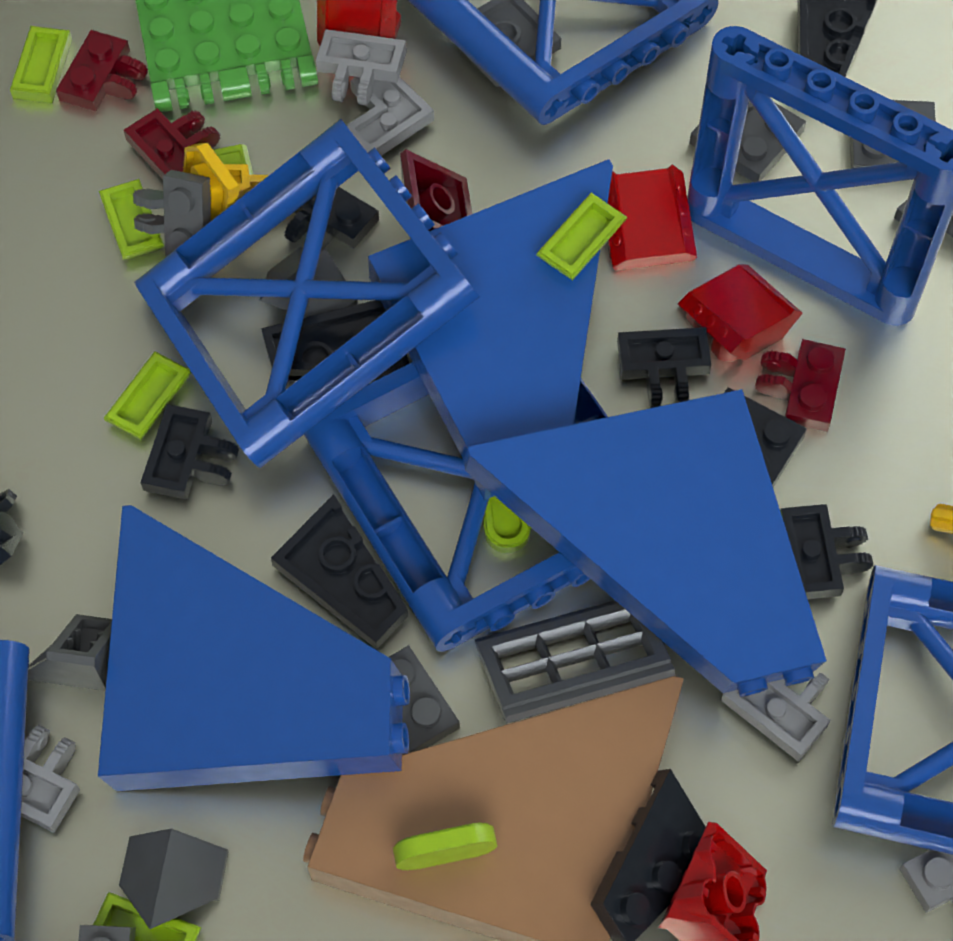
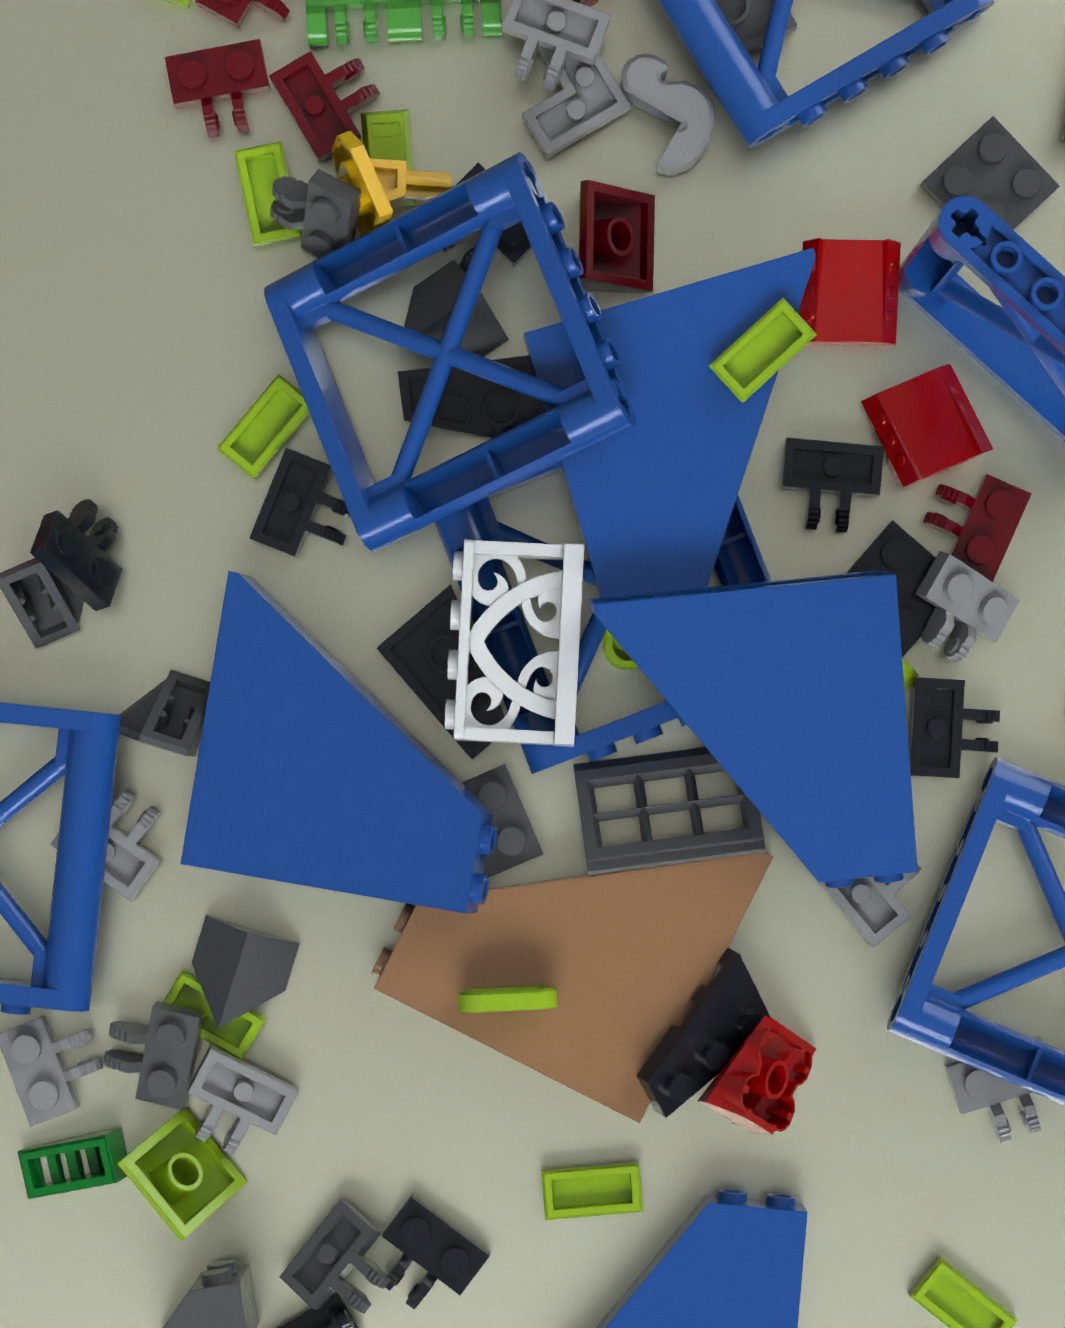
camera: 10 degrees right, 25 degrees up
none -> dark red hinge [165,39,271,138]
none -> white fence [445,539,584,747]
none -> light grey animal [621,54,715,176]
none -> light grey hinge [916,551,1020,663]

